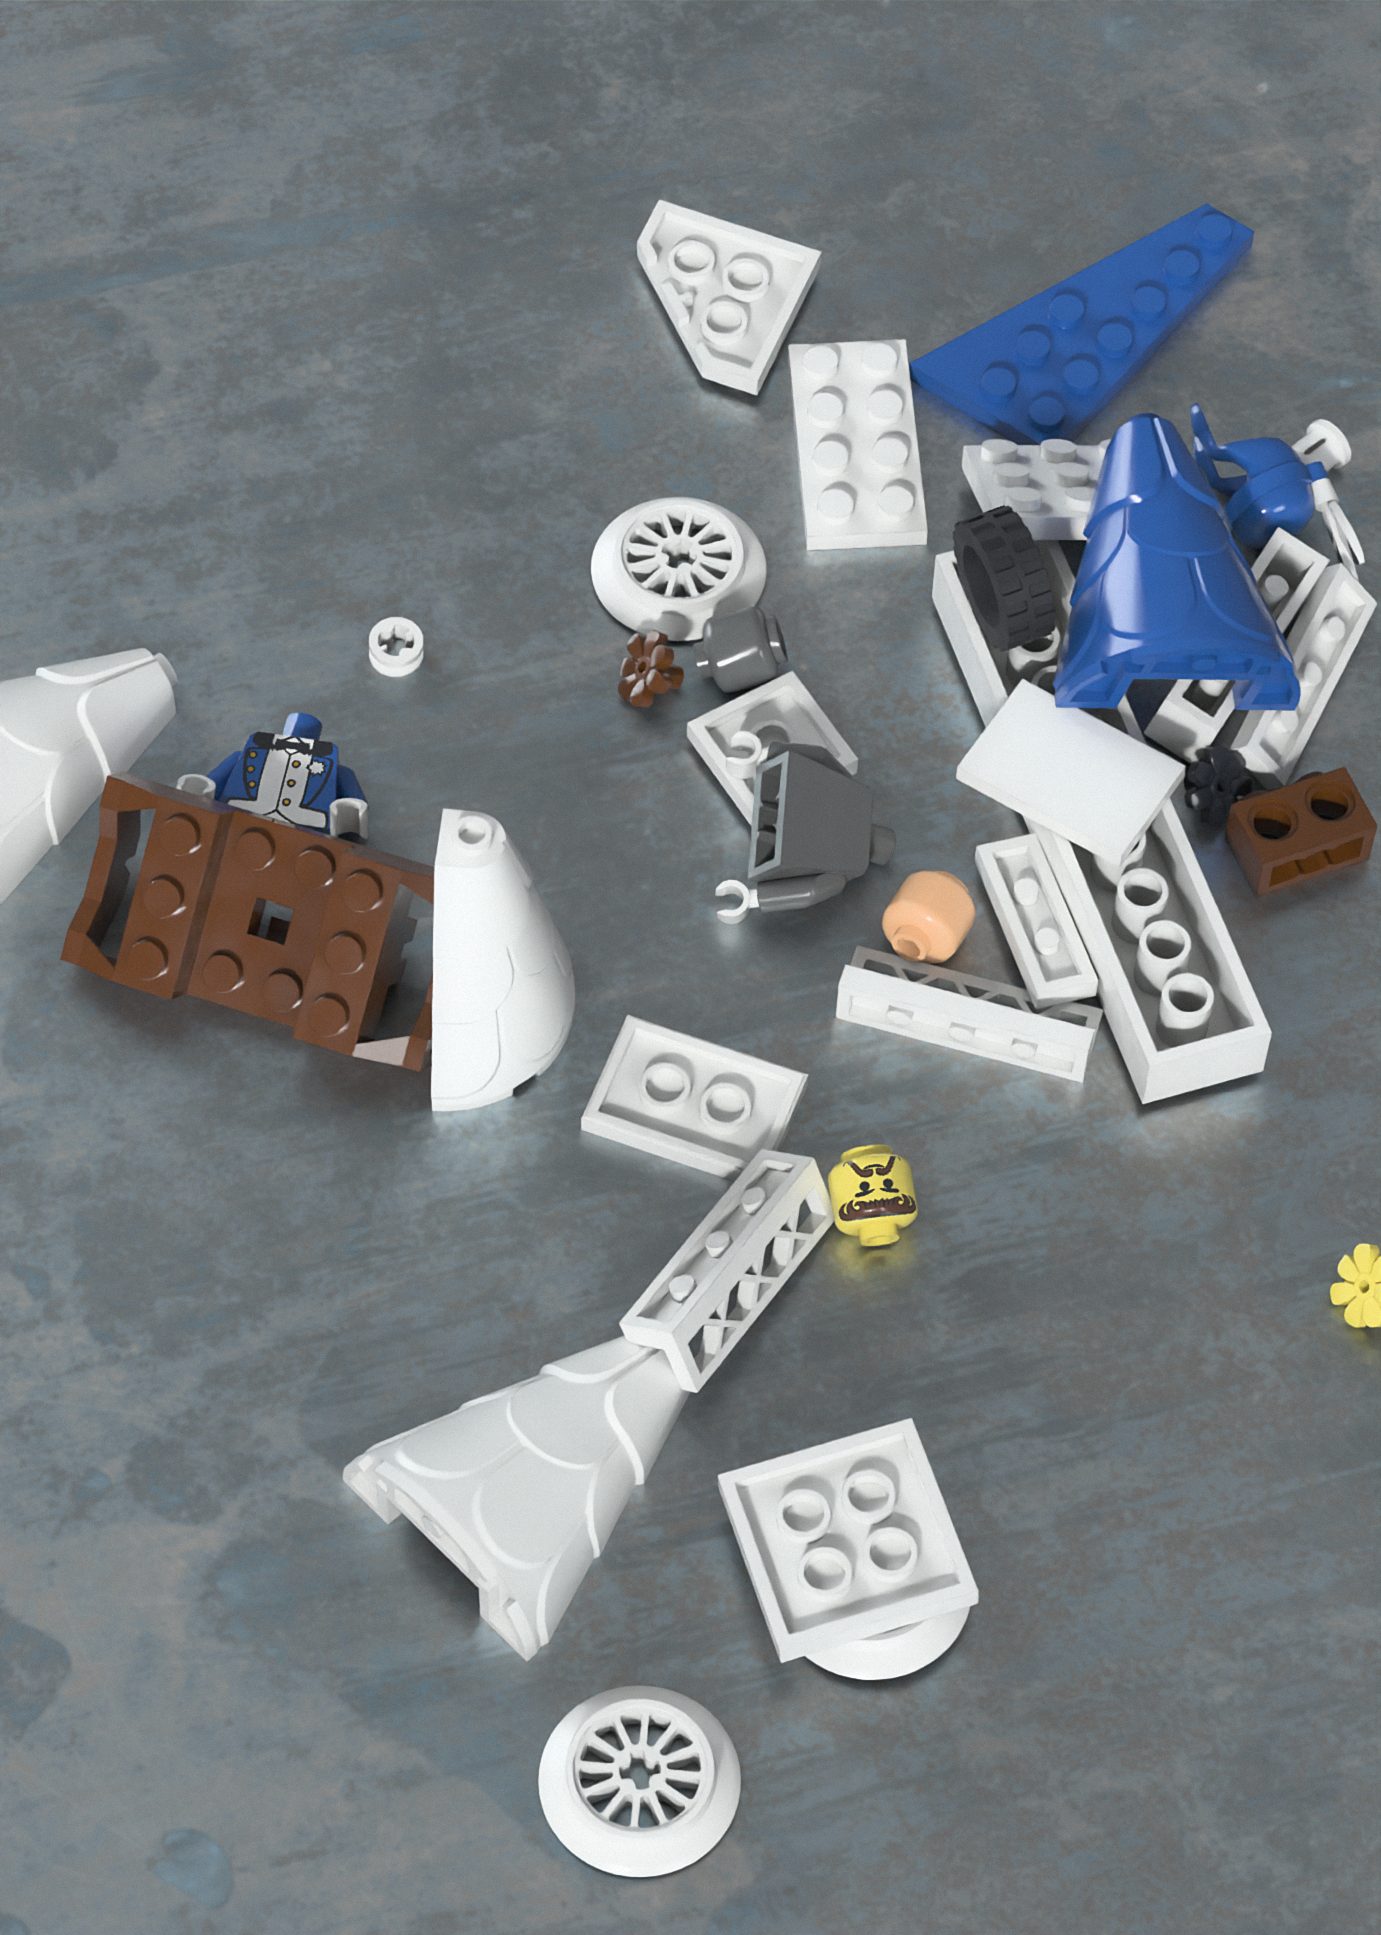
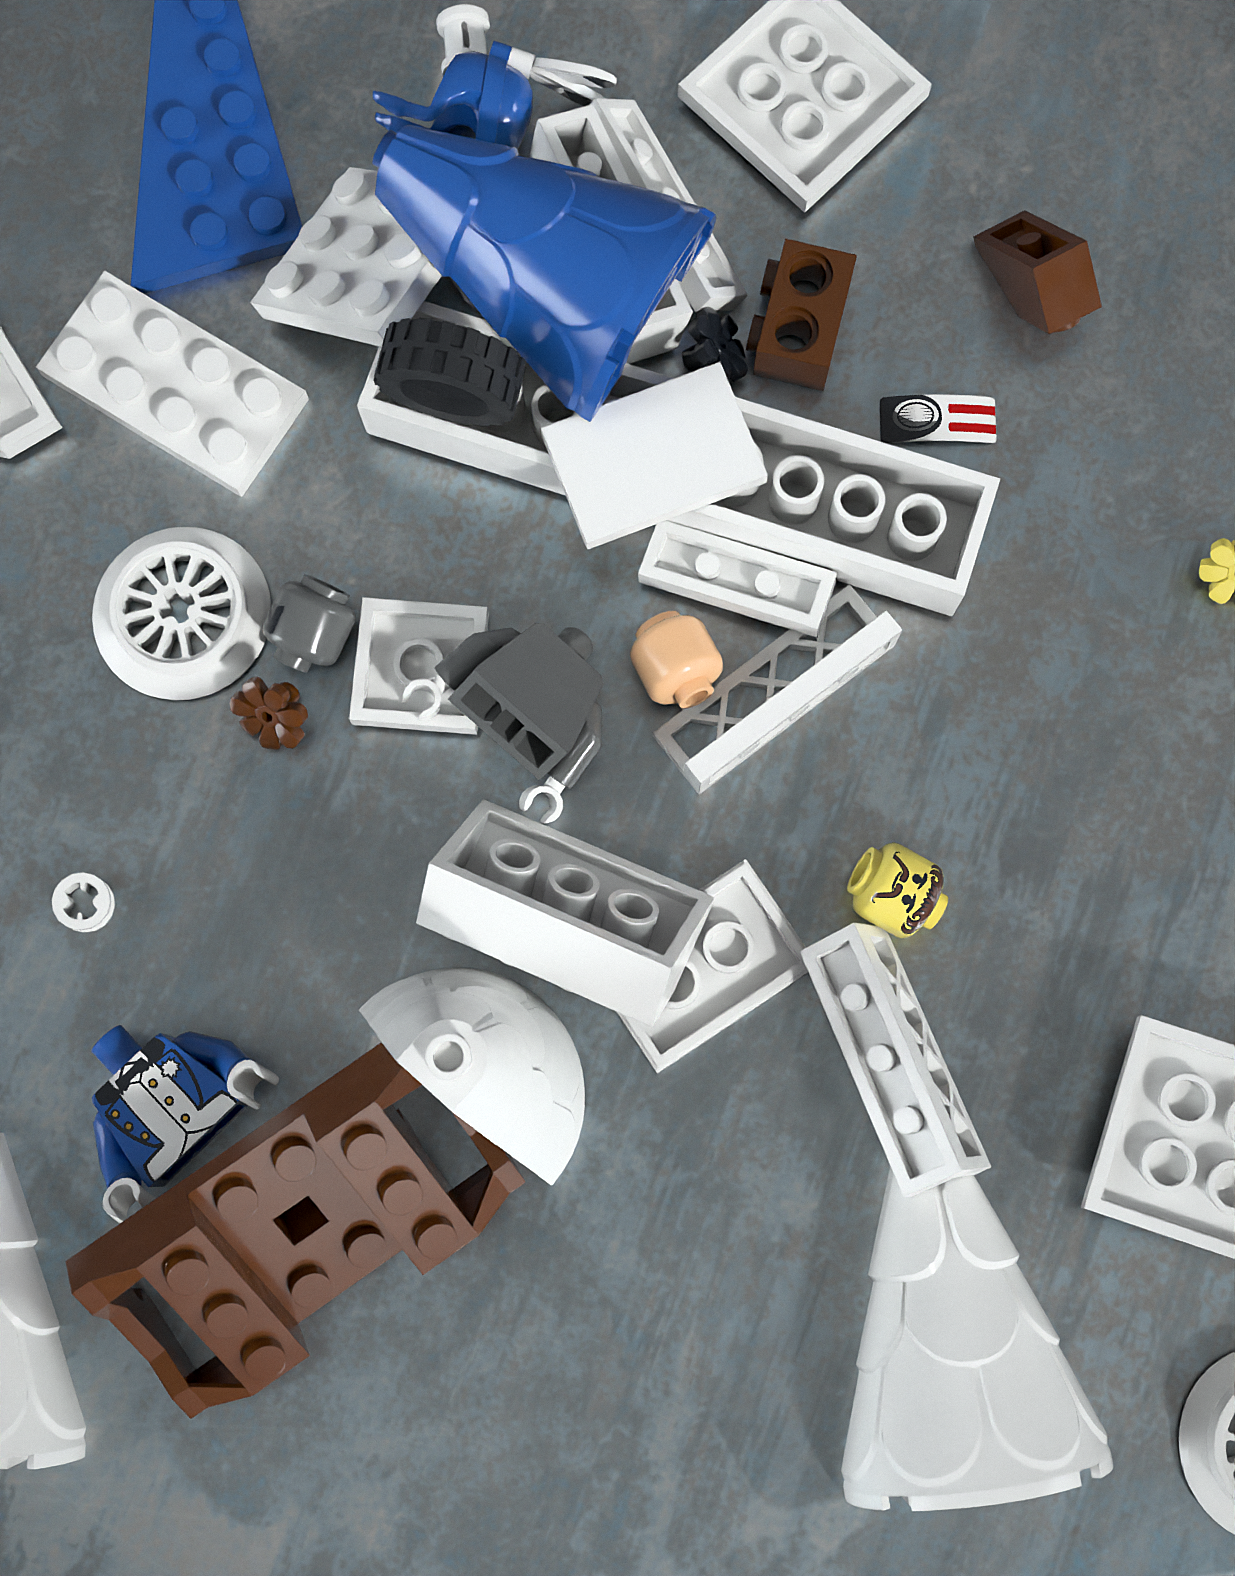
camera: 50 degrees left, 20 degrees up
none -> white slope [416,799,714,1027]
none -> sticker [880,394,996,443]

